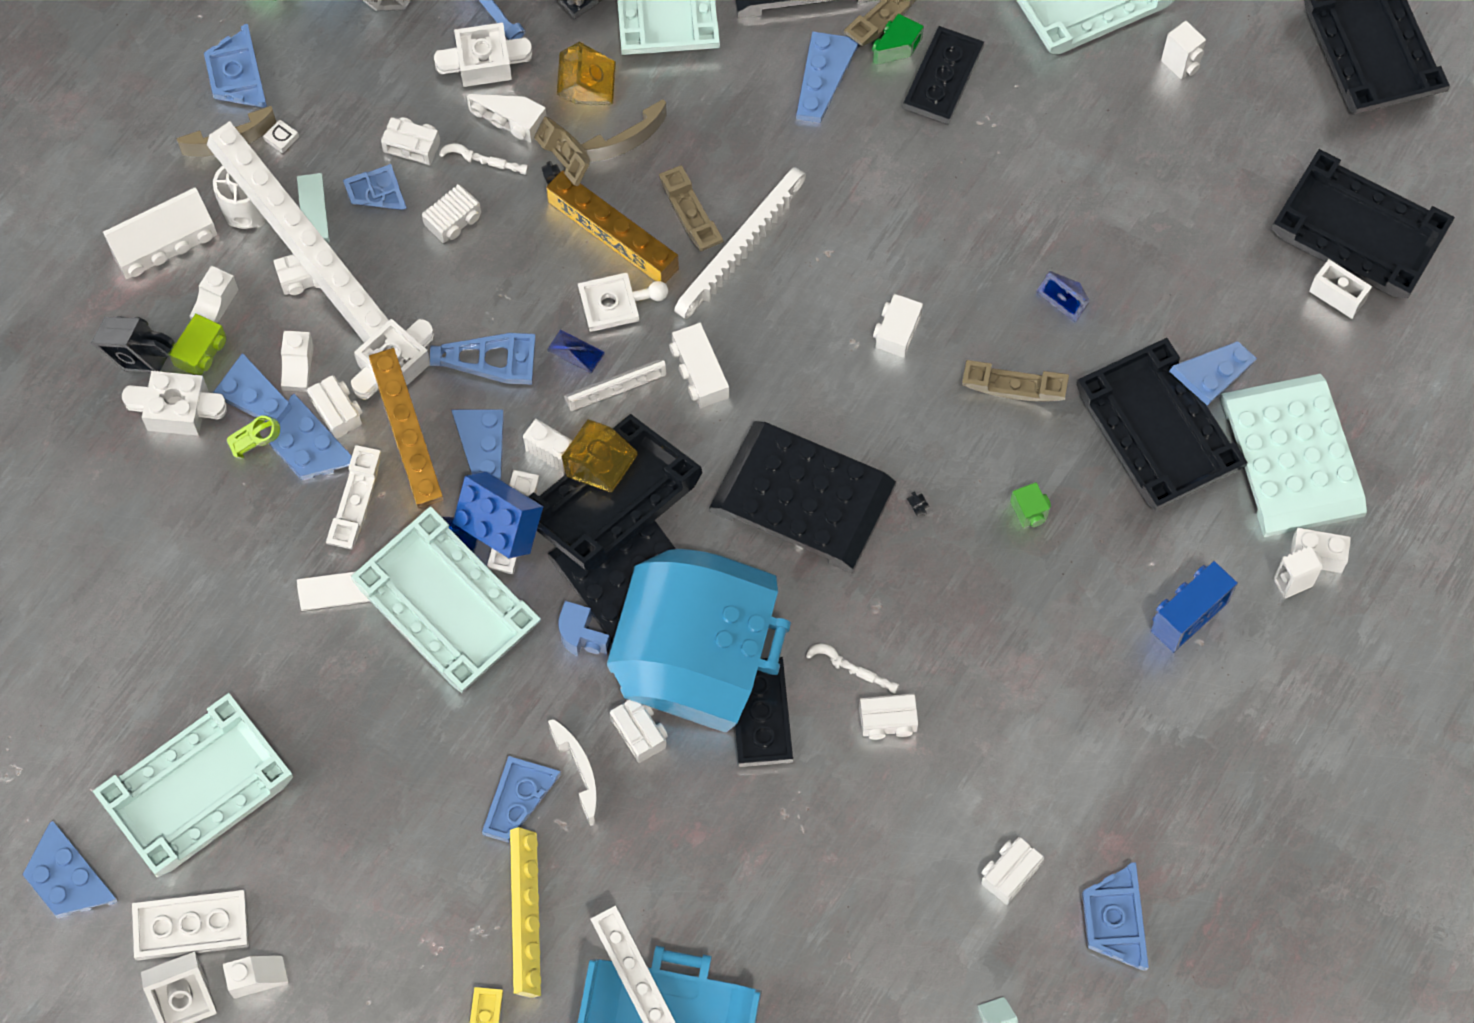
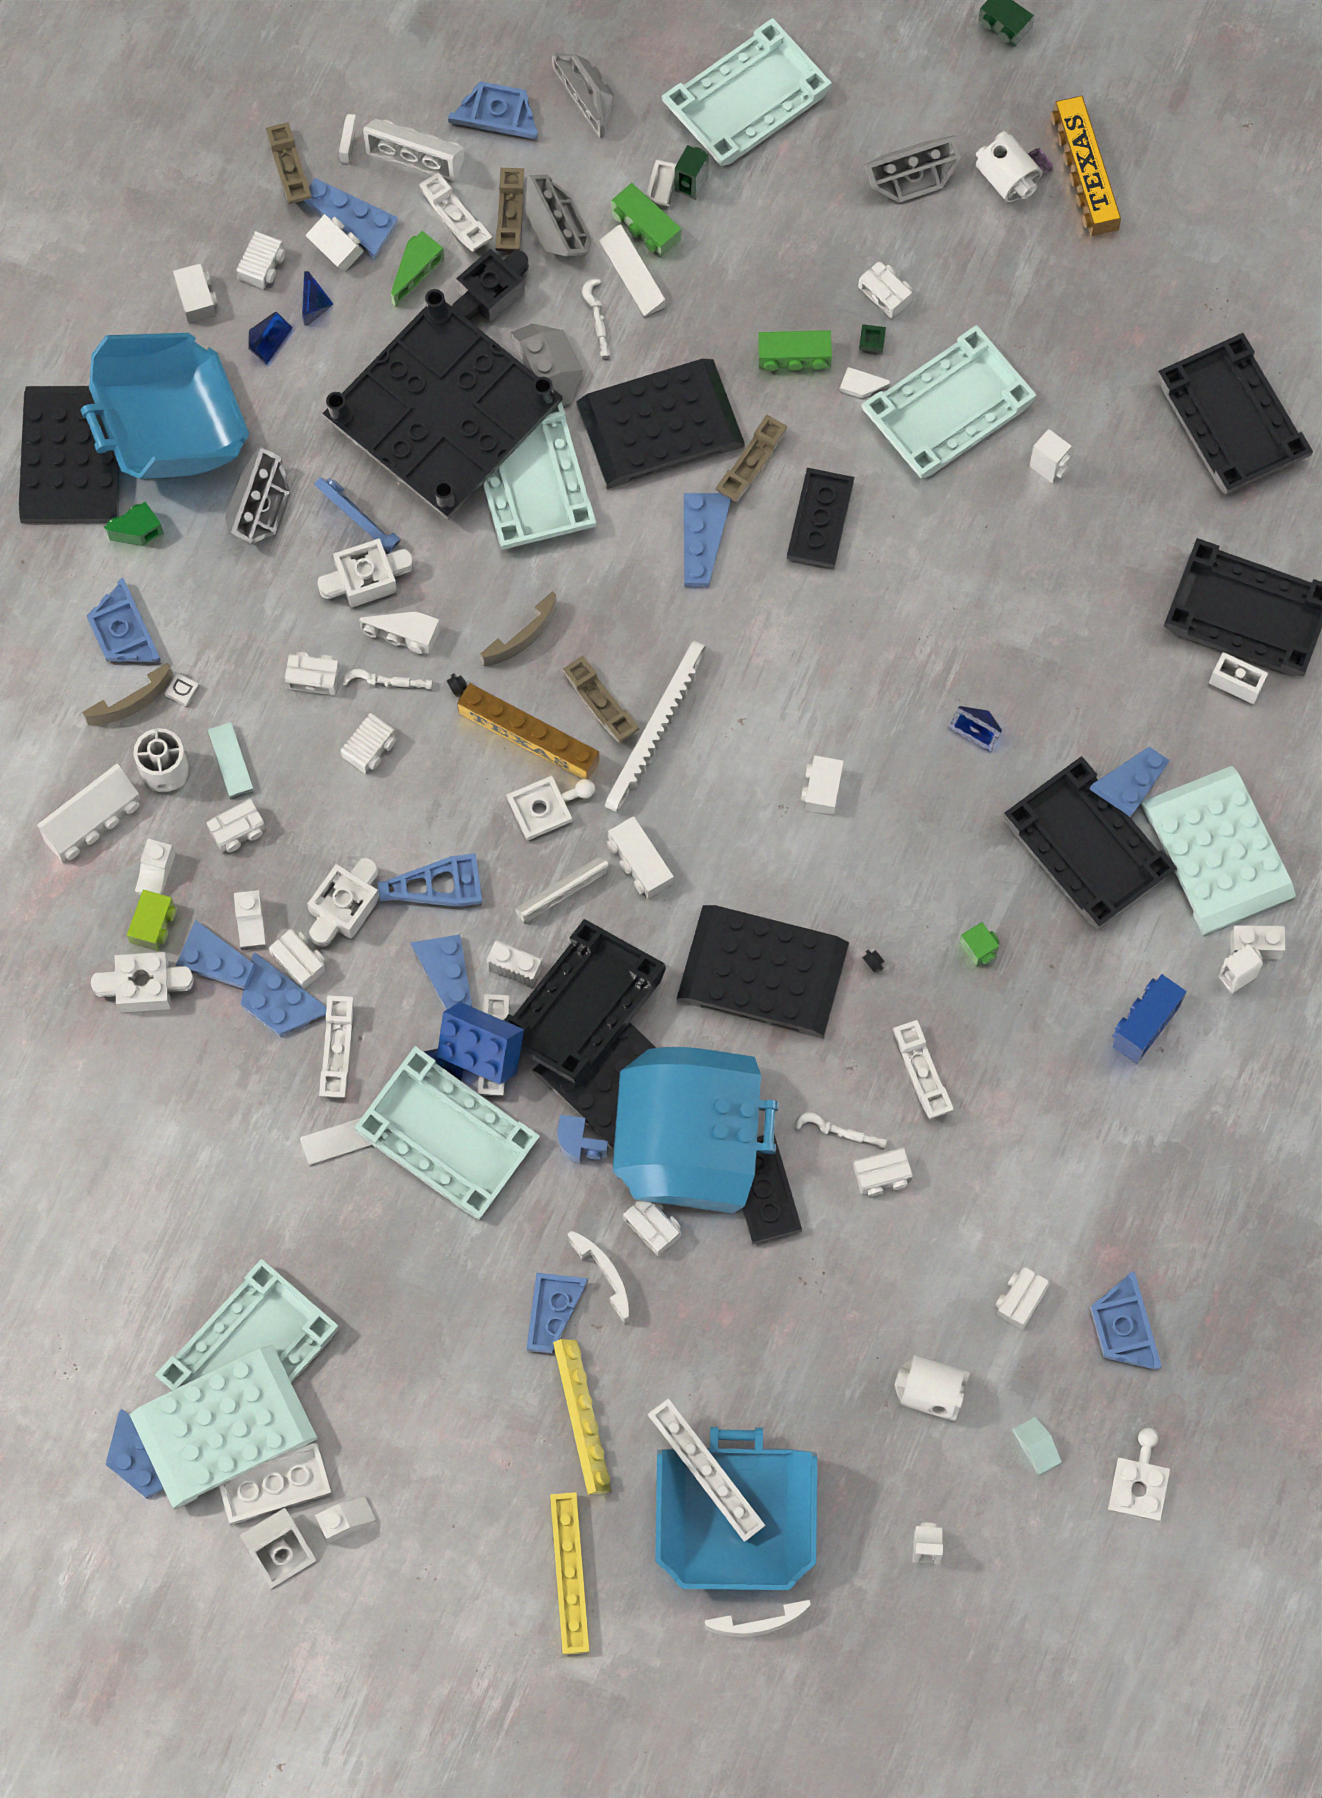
camera: 10 degrees left, 5 degrees up
black brick [91,316,175,373] -> none
white brick [207,121,389,343] -> none
lime piece [227,415,280,458] -> none
medium blue slope [343,164,407,210] -> none
pearl gold brick [369,348,443,509] -> none
dark tan slope [534,116,590,186] -> none
clear blue slope [547,329,604,374] -> none
clear yellow slope [557,42,616,105] -> none
clear yellow slope [561,419,638,493] -> none
green slope [872,13,924,65] -> none
dark tan slope [962,360,1069,401] -> none
none -> light aqua slope [129,1344,318,1510]
none -> white slope [893,1020,954,1119]
none -> white cylinder [894,1355,970,1421]

